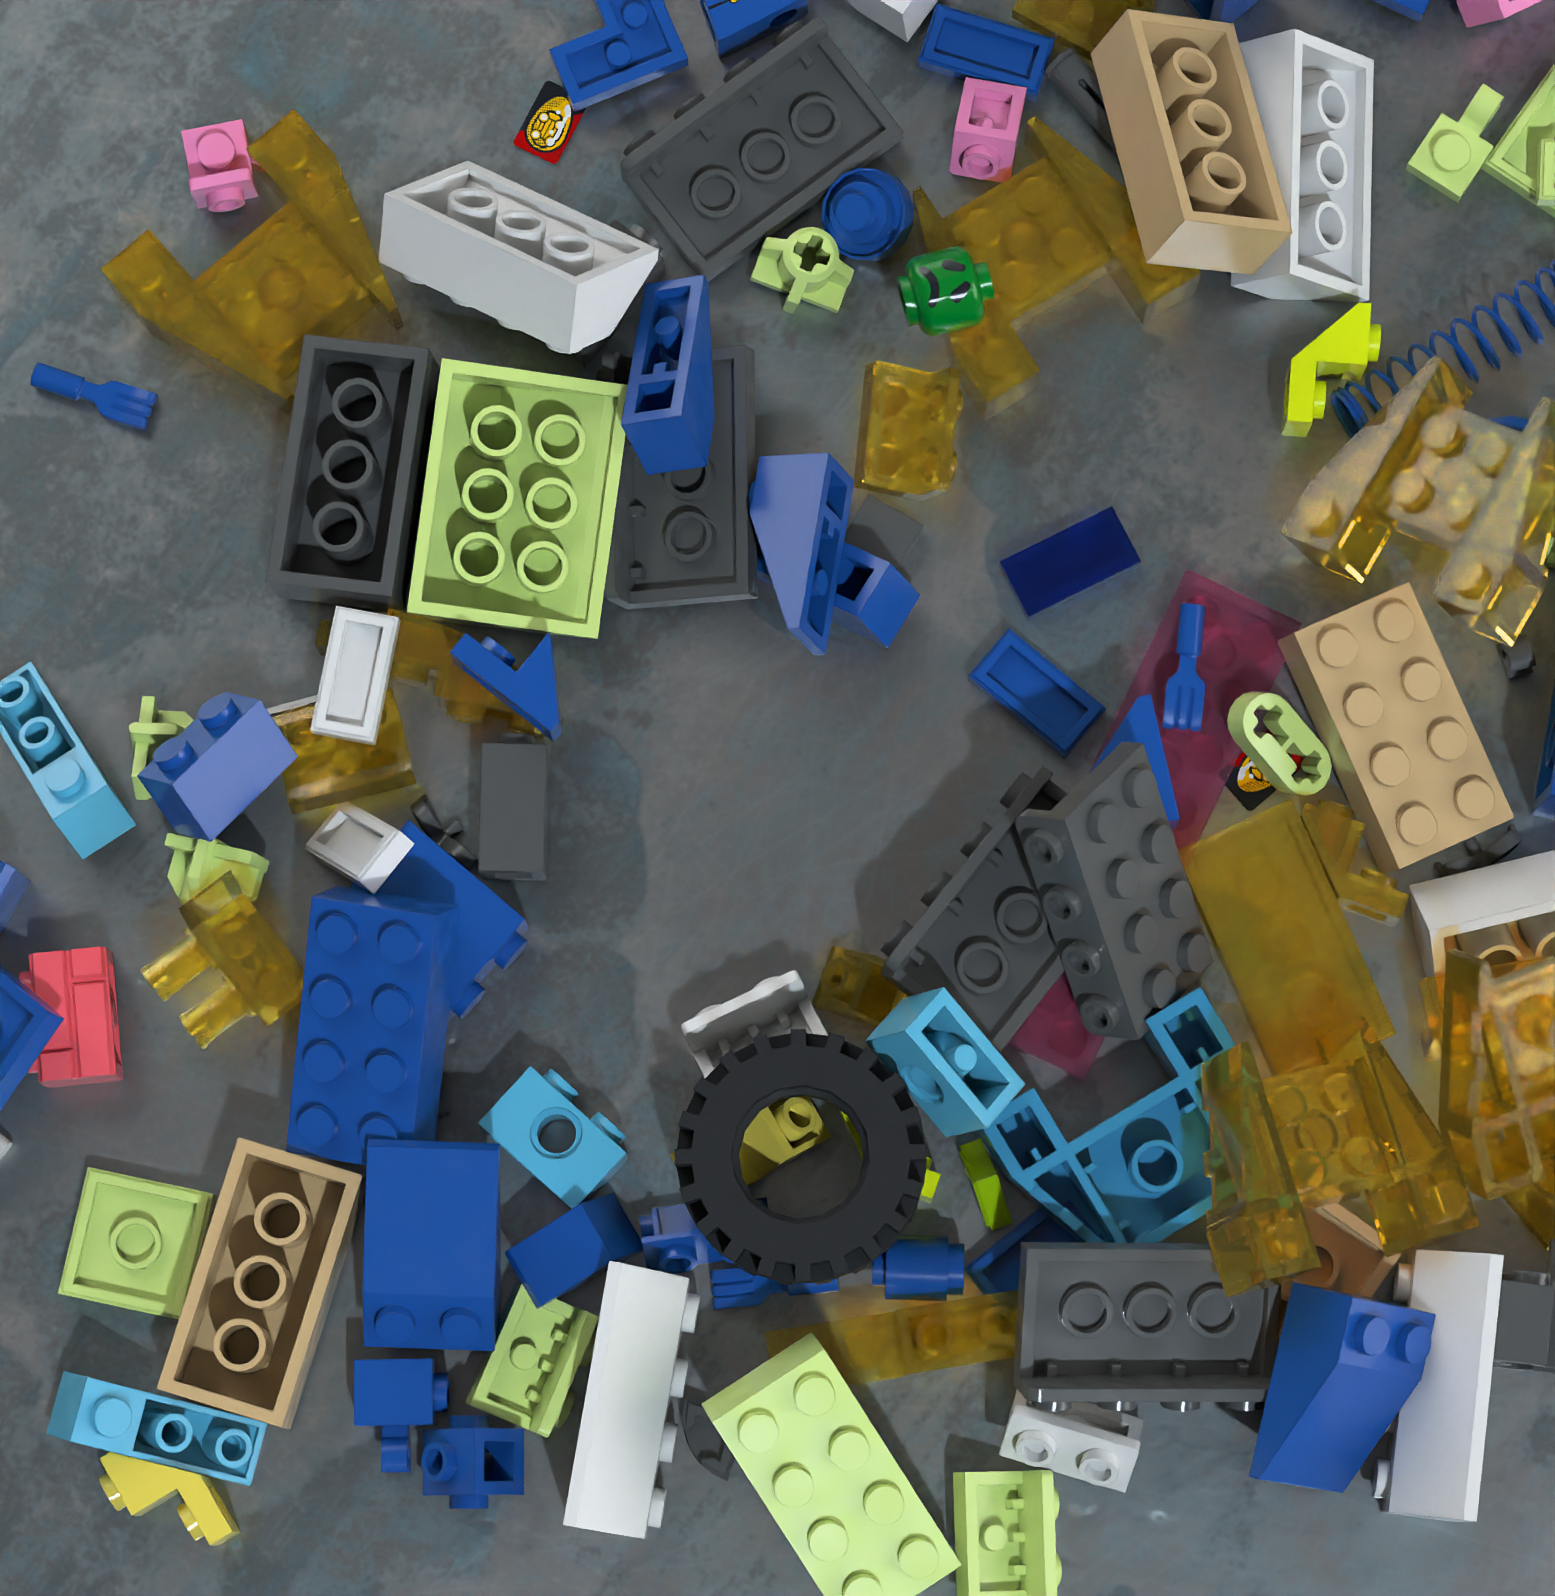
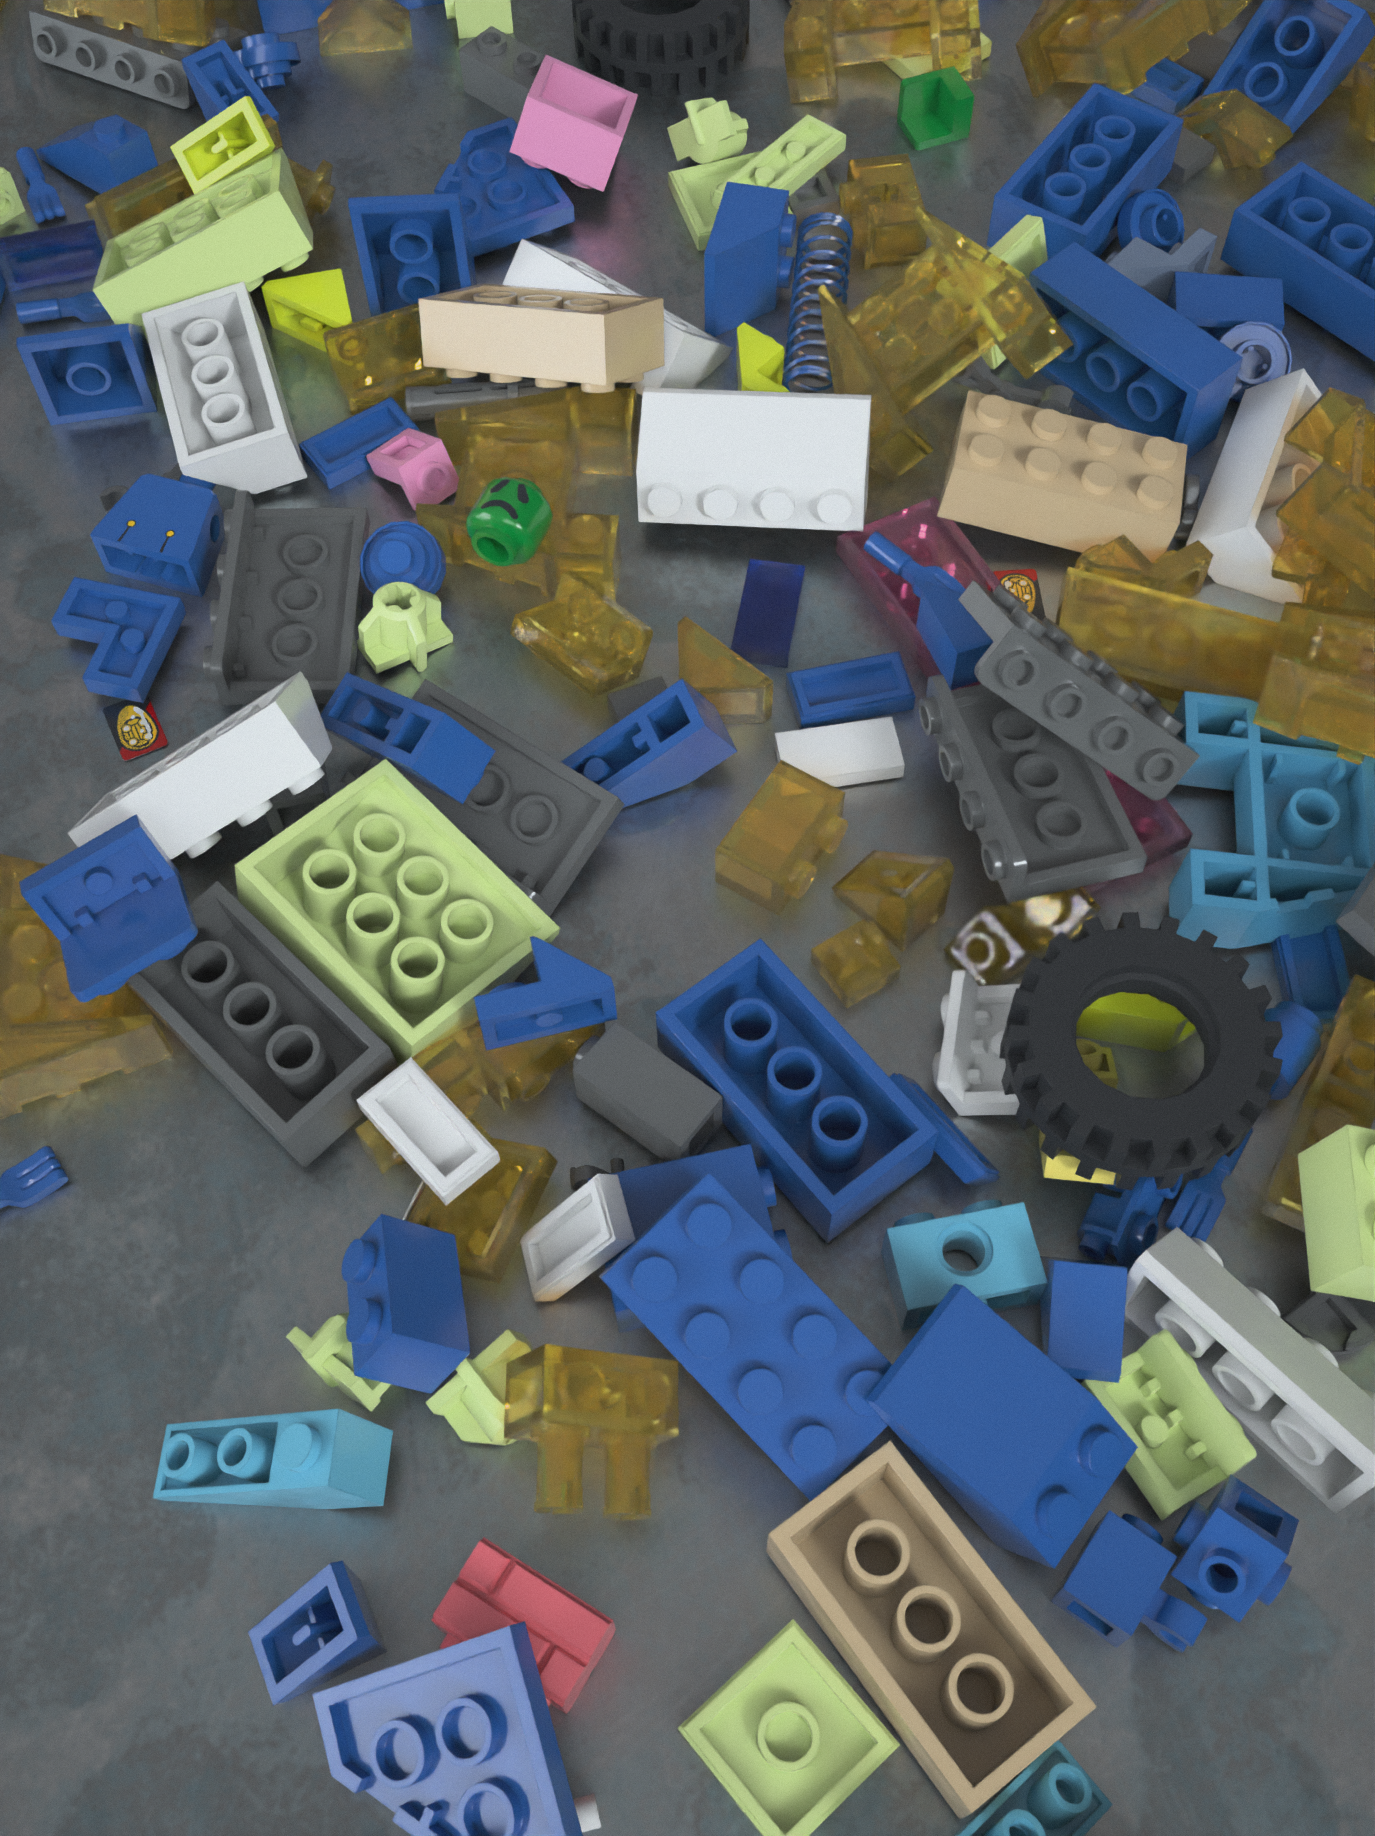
camera: 55 degrees left, 20 degrees down
slope [748,452,854,655] -> none
medium azure brick [865,987,1025,1137] -> none
lime tile [958,1138,1013,1231] -> none
yellowish green beam [1227,691,1332,796] -> none
yellowish green plate [1405,84,1504,203] -> none
none -> blue bracket [19,814,198,1002]
none -> white slope [636,388,871,532]
none -> blue brick [656,938,939,1243]
none -> clear yellow slope [677,616,773,724]
none -> blue slope [704,182,797,337]
none -> clear yellow brick [715,760,848,916]
none -> white tile [774,717,905,794]
none -> clear yellow tile [810,919,901,1009]
none -> clear yellow slope [831,850,955,952]
none -> blue tile [889,1073,1000,1187]

